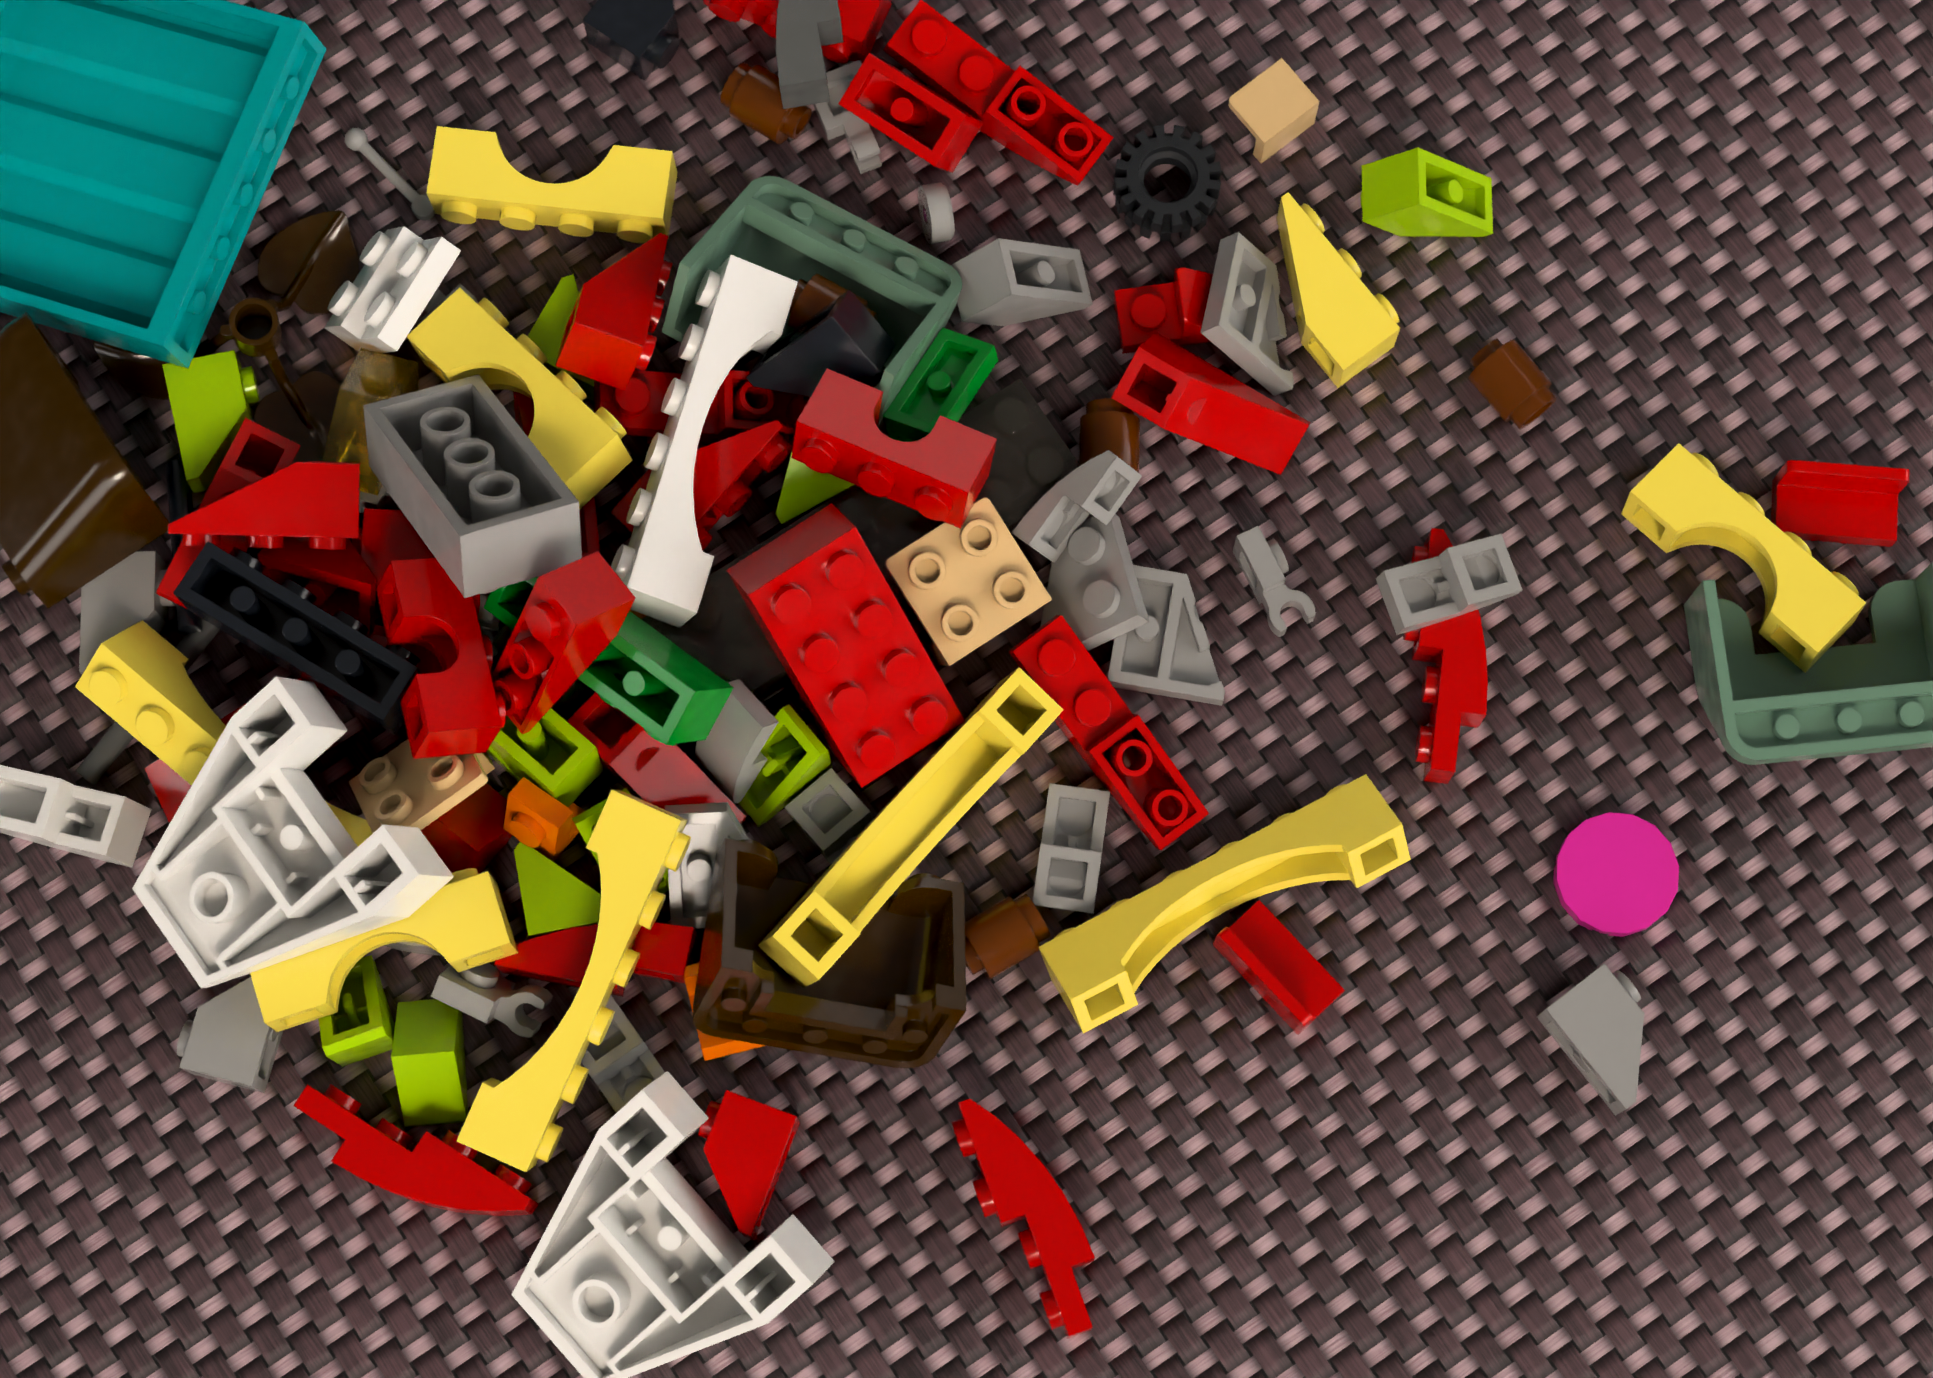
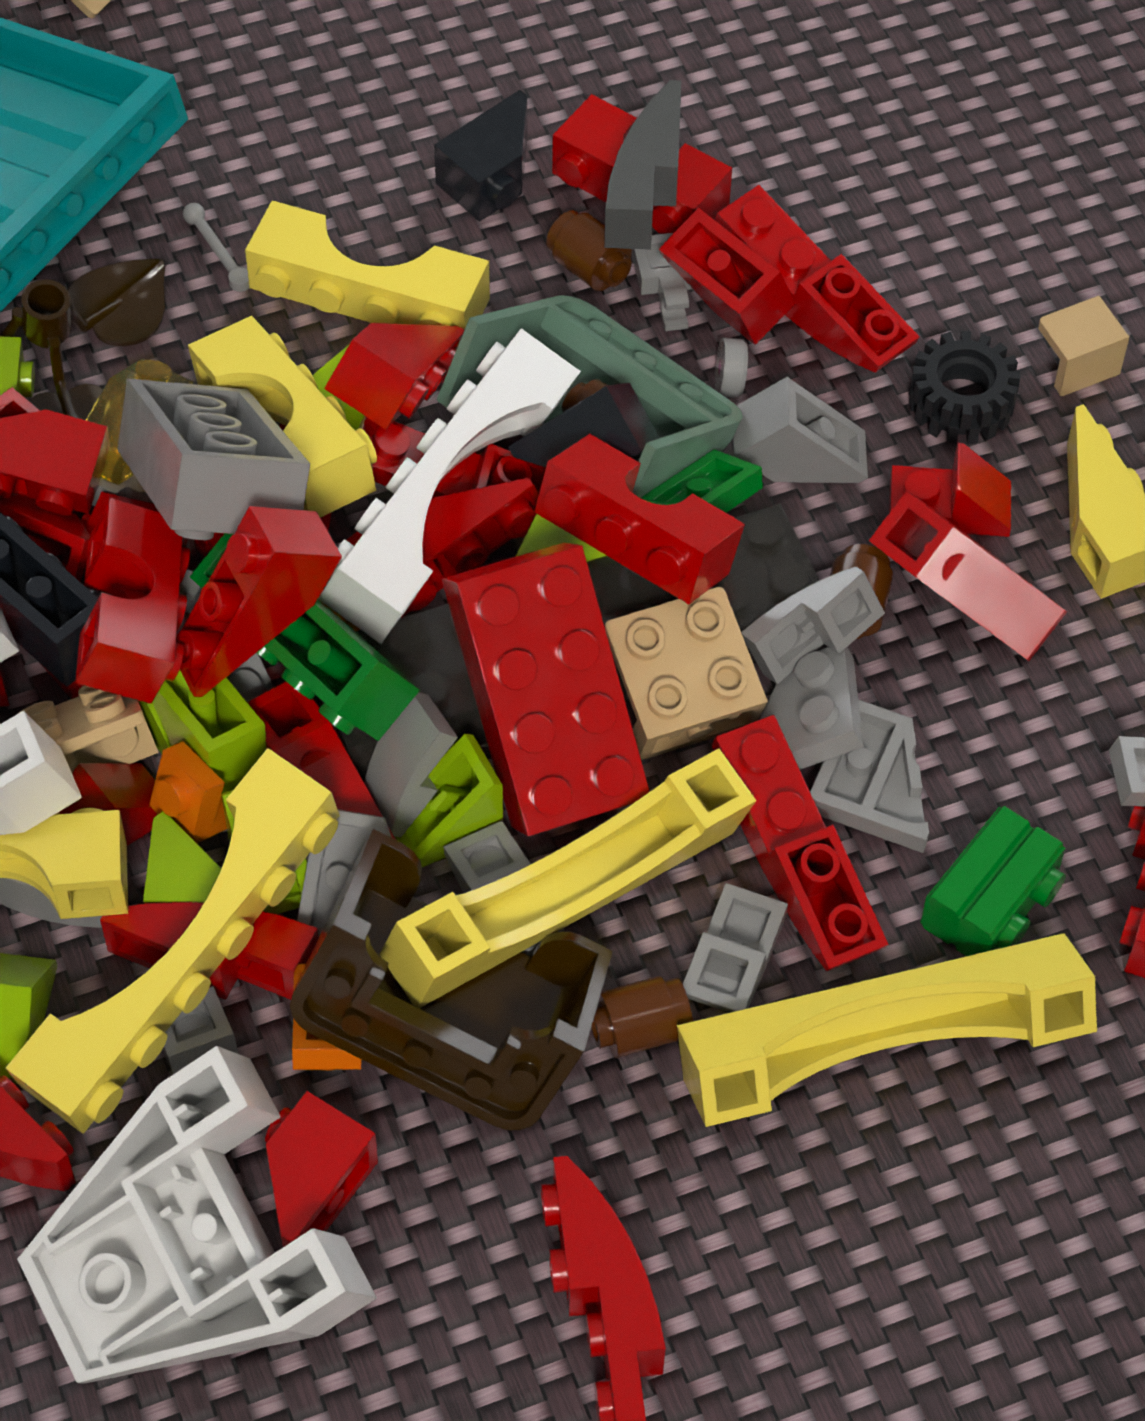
camera: 10 degrees right, 20 degrees down
white plate [324,226,461,355] -> none
light grey plate [431,963,553,1038] -> none
light grey wing [1201,232,1294,396] -> none
red panel [1213,900,1345,1035] -> none
light grey plate [1233,526,1316,637] -> none
none -> green brick [920,806,1066,956]

